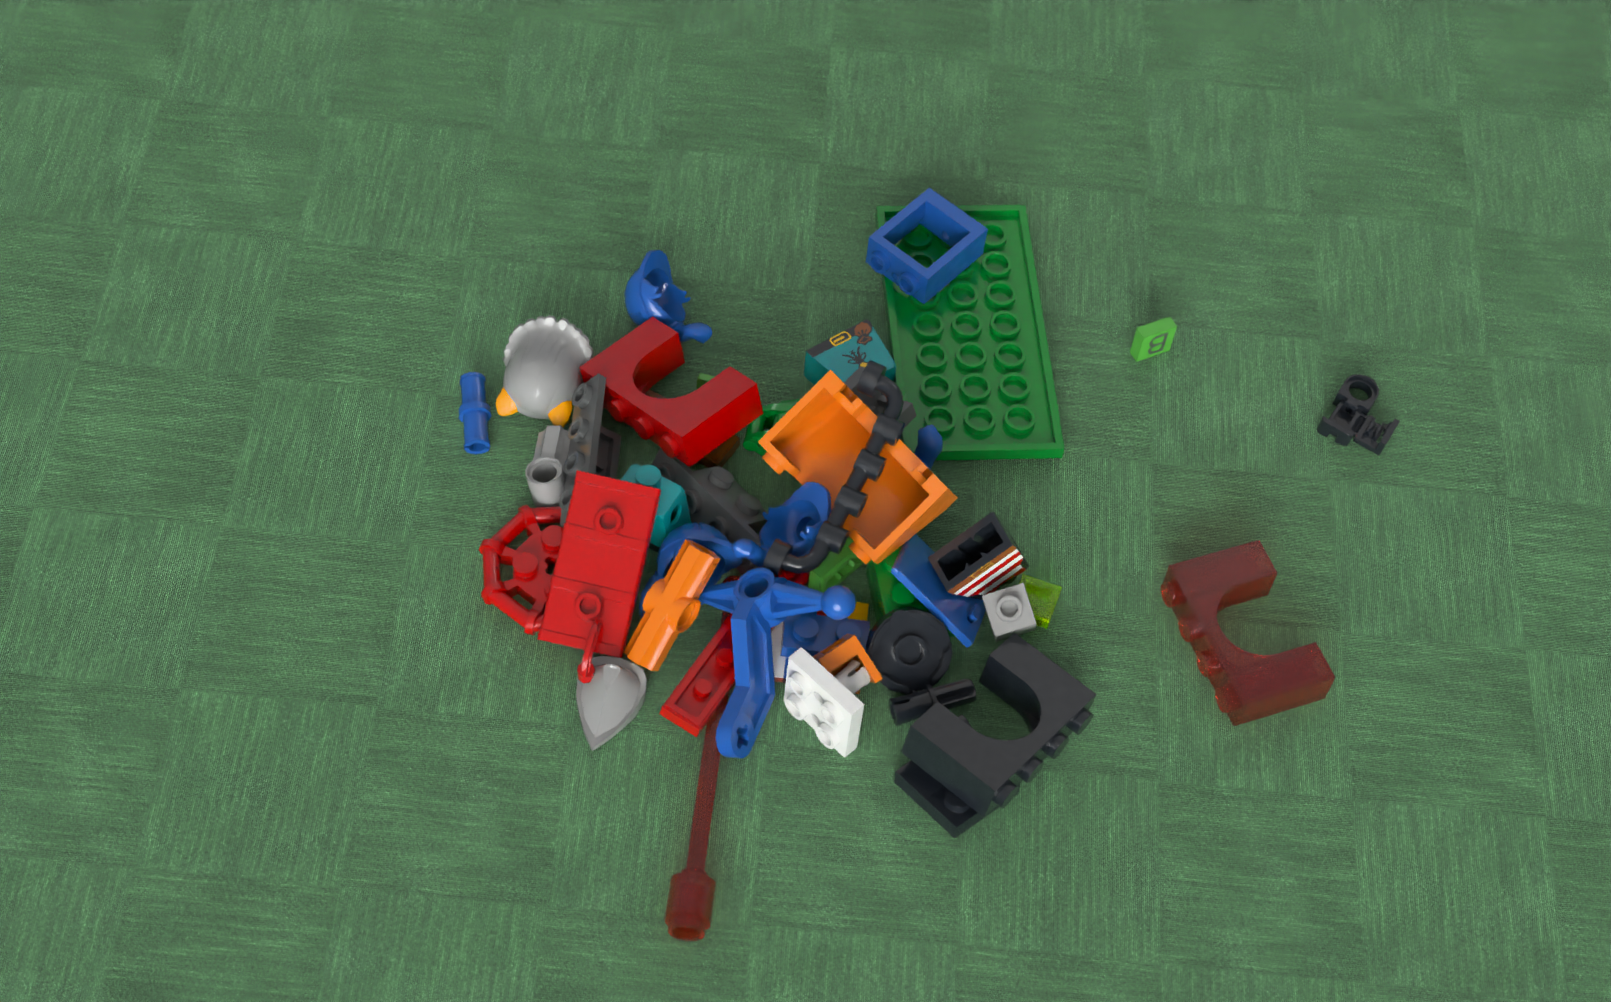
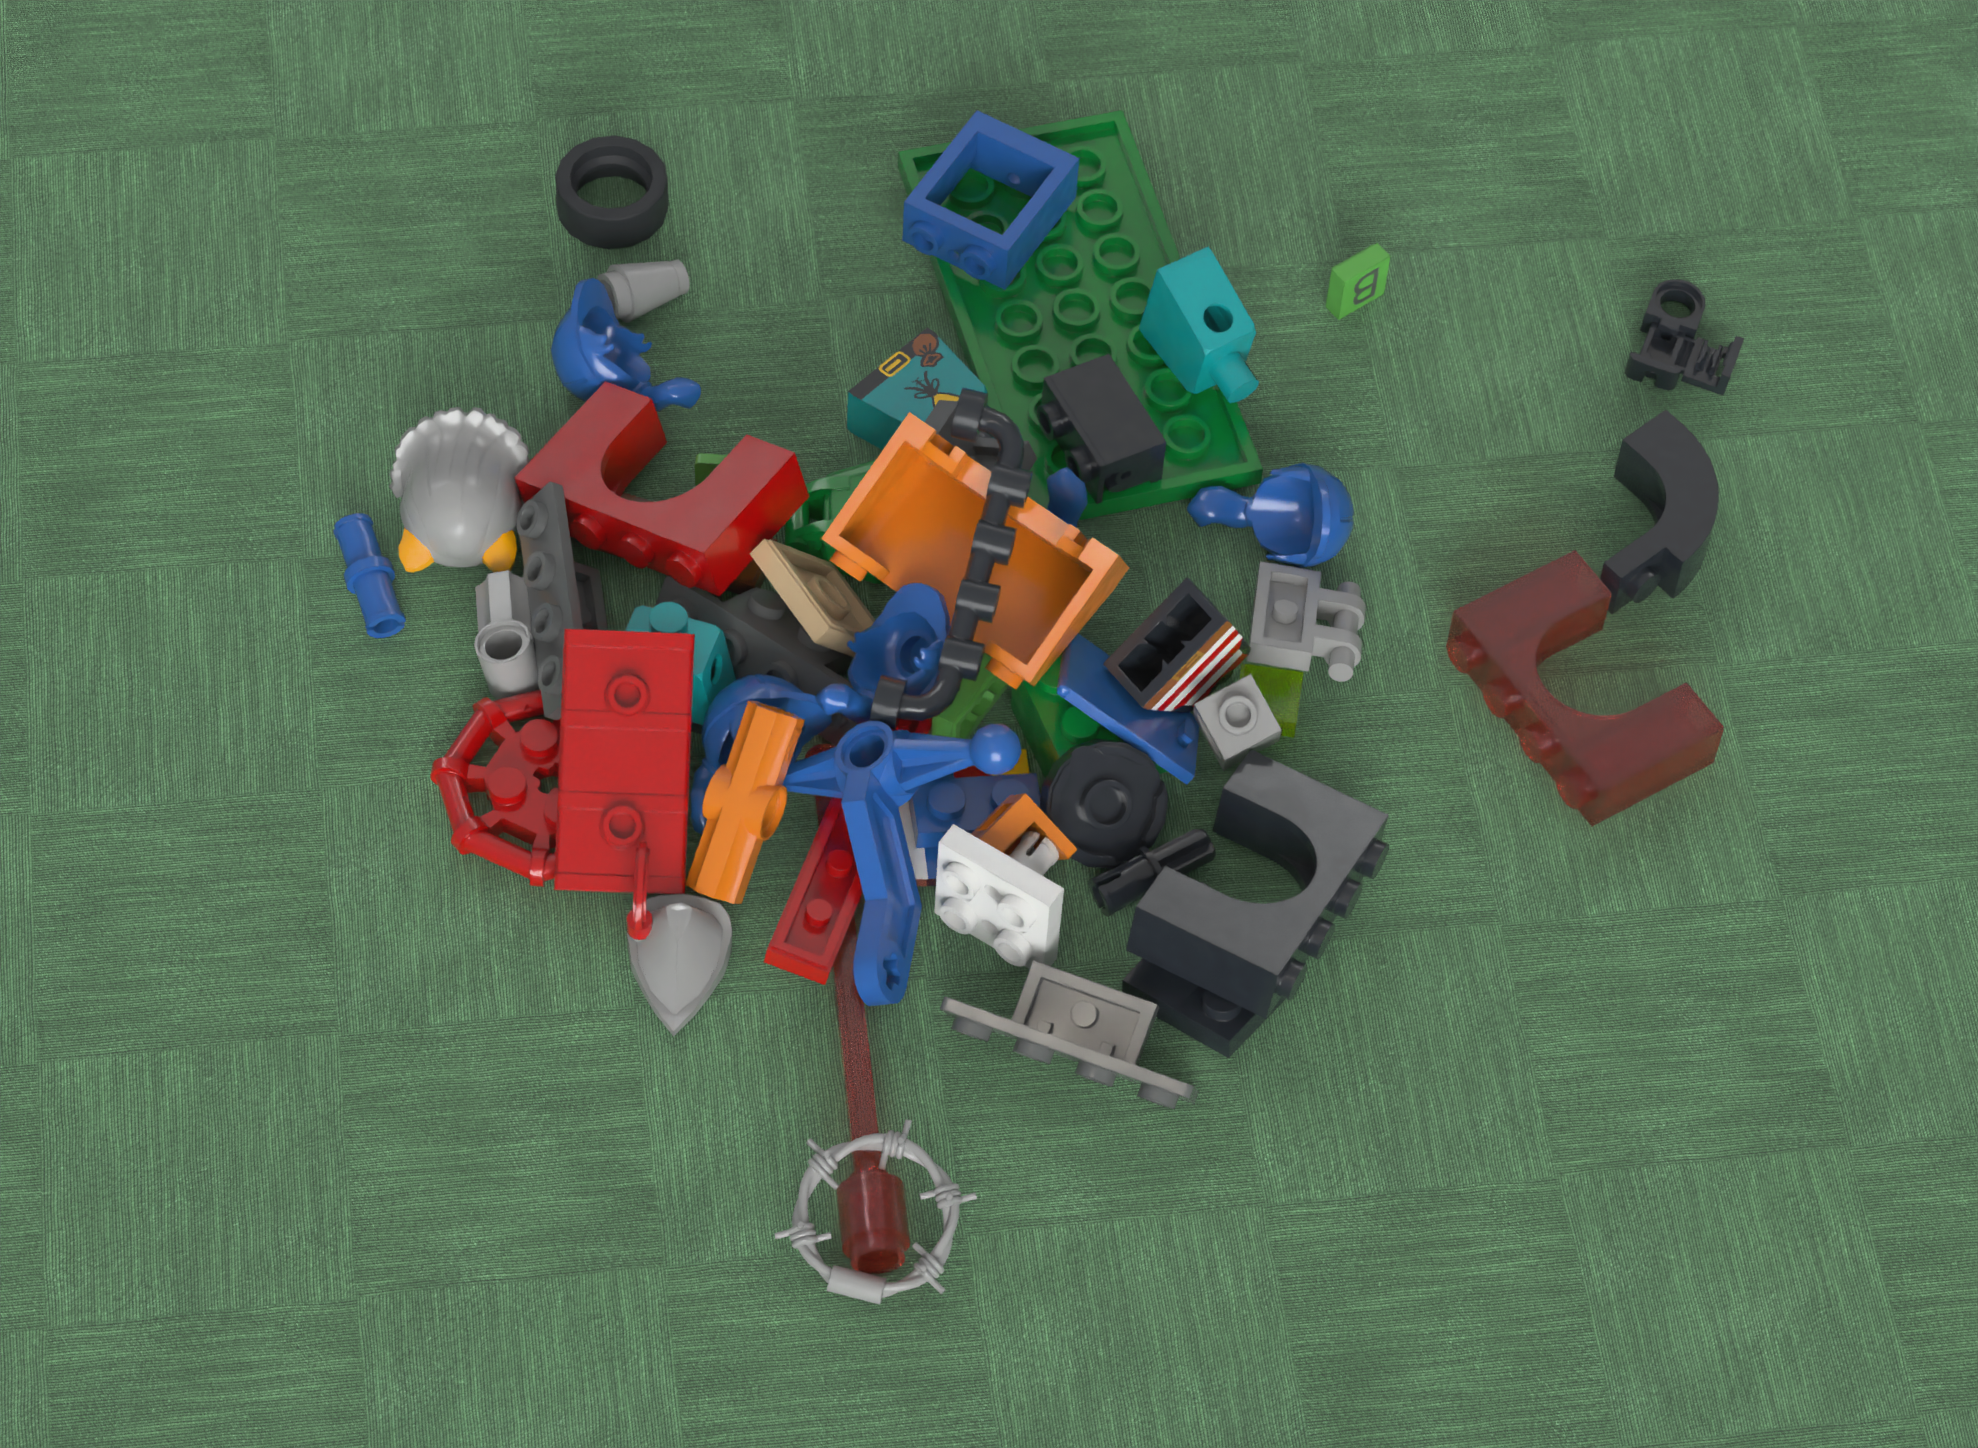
camera: 10 degrees left, 0 degrees up
none -> black tyre [555,135,668,249]
none -> light grey cone [597,259,689,323]
none -> tan tile [750,539,875,657]
none -> light grey piece [774,1119,977,1305]
none -> bracket [940,960,1199,1110]
none -> black hinge [1037,354,1166,504]
none -> teal torso [1139,246,1259,403]
none -> blue piece [1186,463,1354,568]
none -> light grey plate [1246,561,1366,682]
none -> black arch [1595,410,1719,614]

